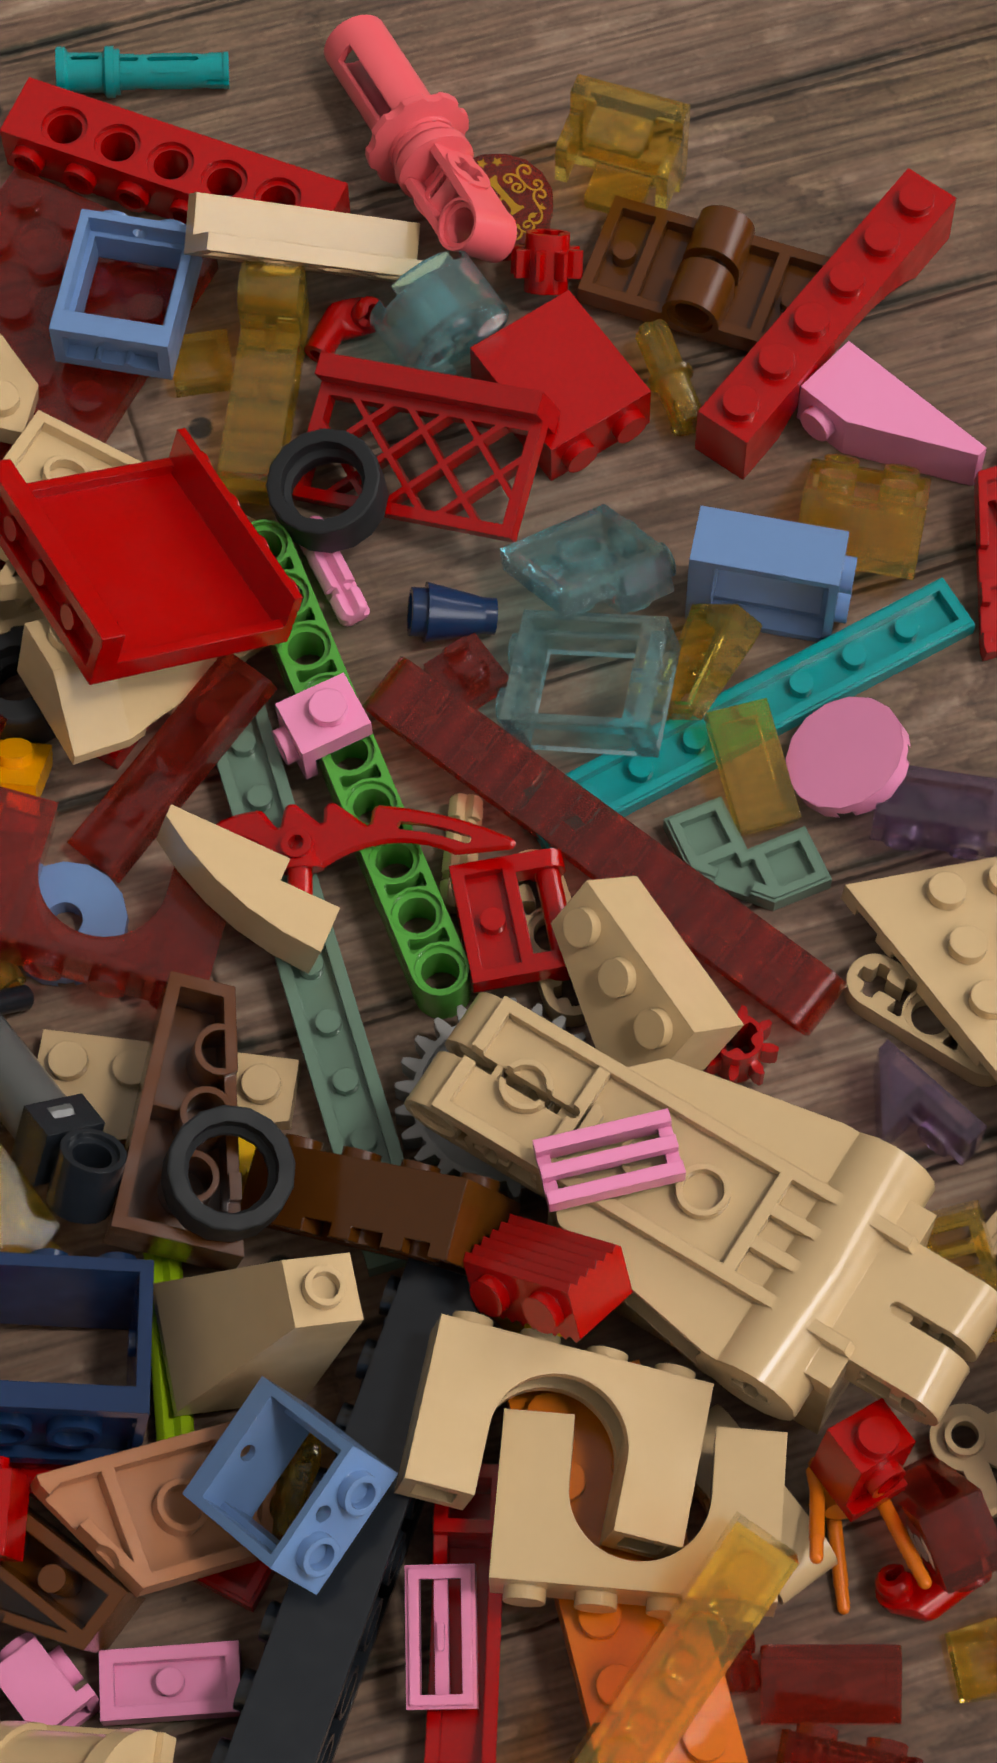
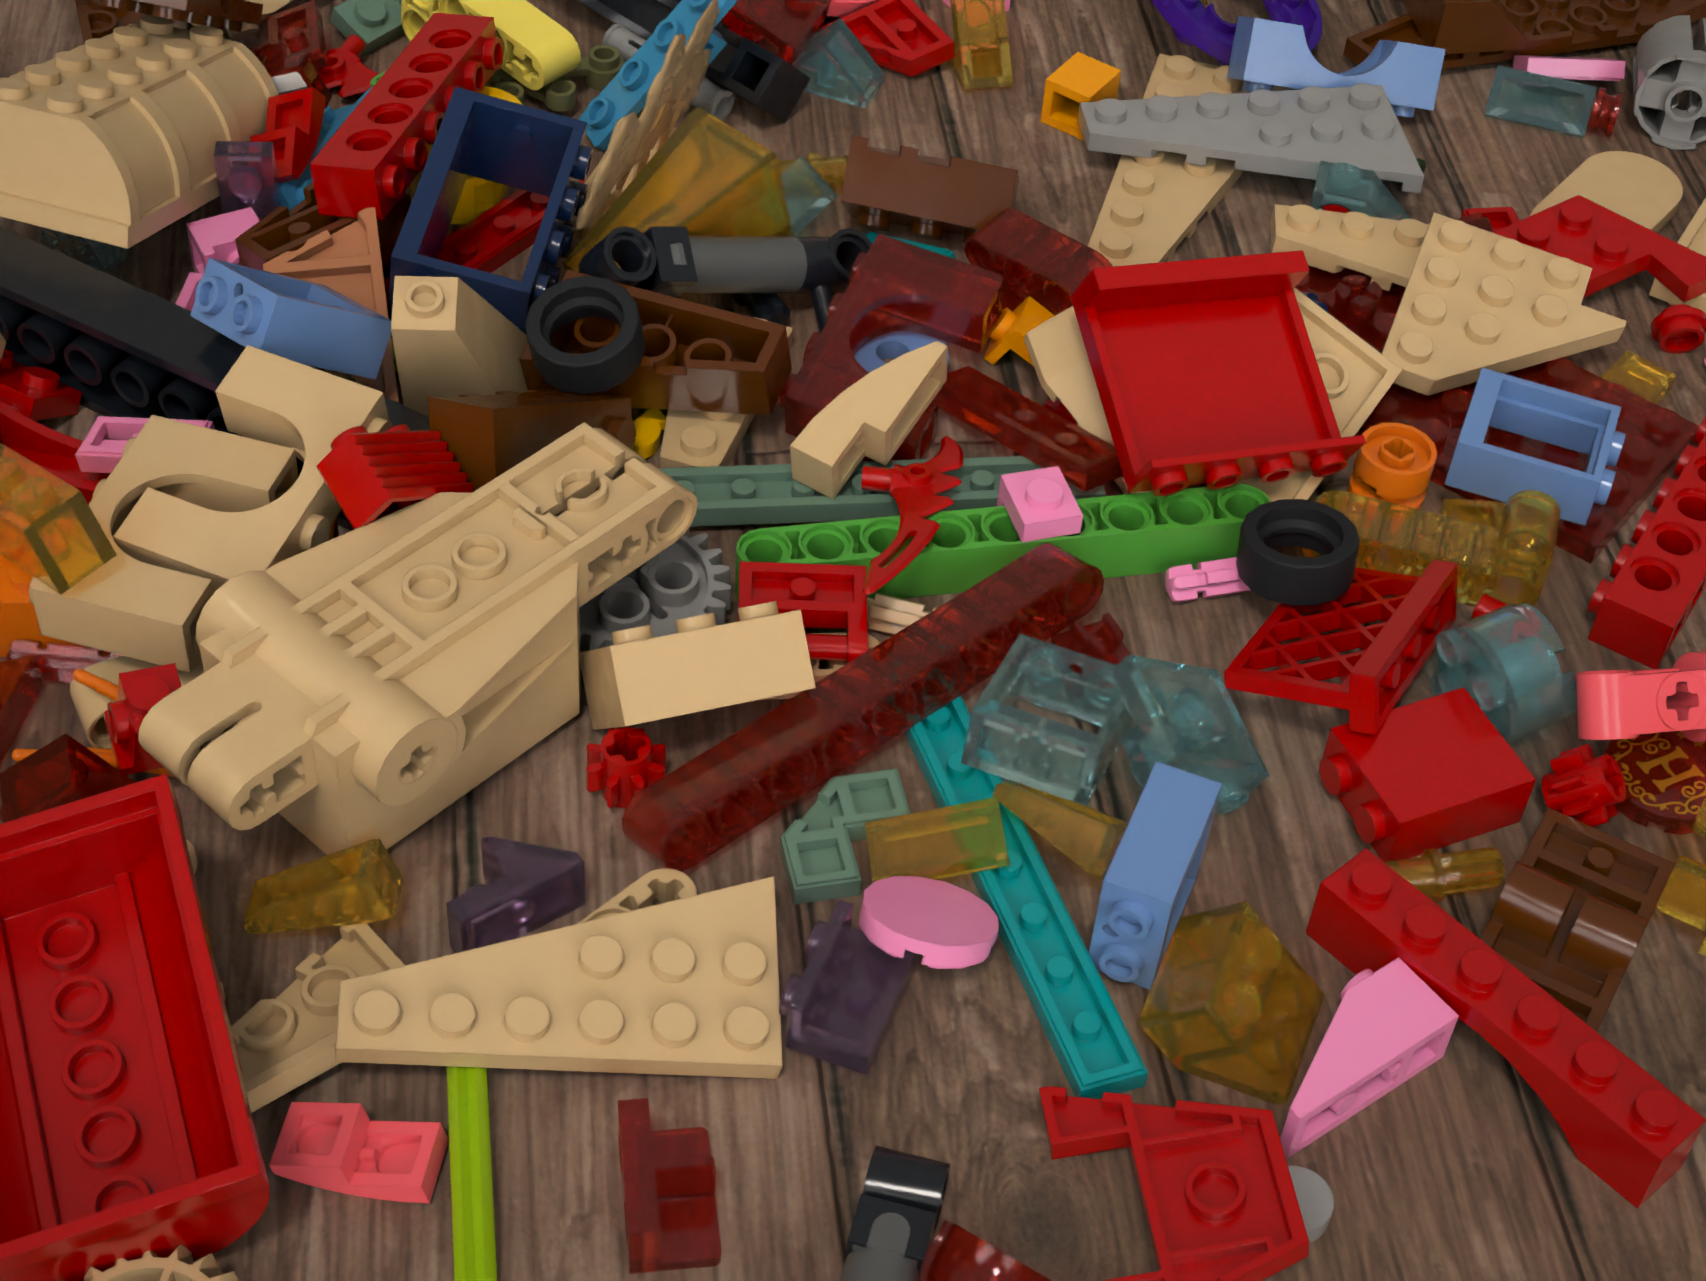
camera: 95 degrees right, 20 degrees down
tan fence [184,192,434,284] -> none
dark blue cone [407,581,498,643] -> none
bright pink tile [532,1108,686,1213] -> none
none -> orange wheel [1343,423,1438,535]

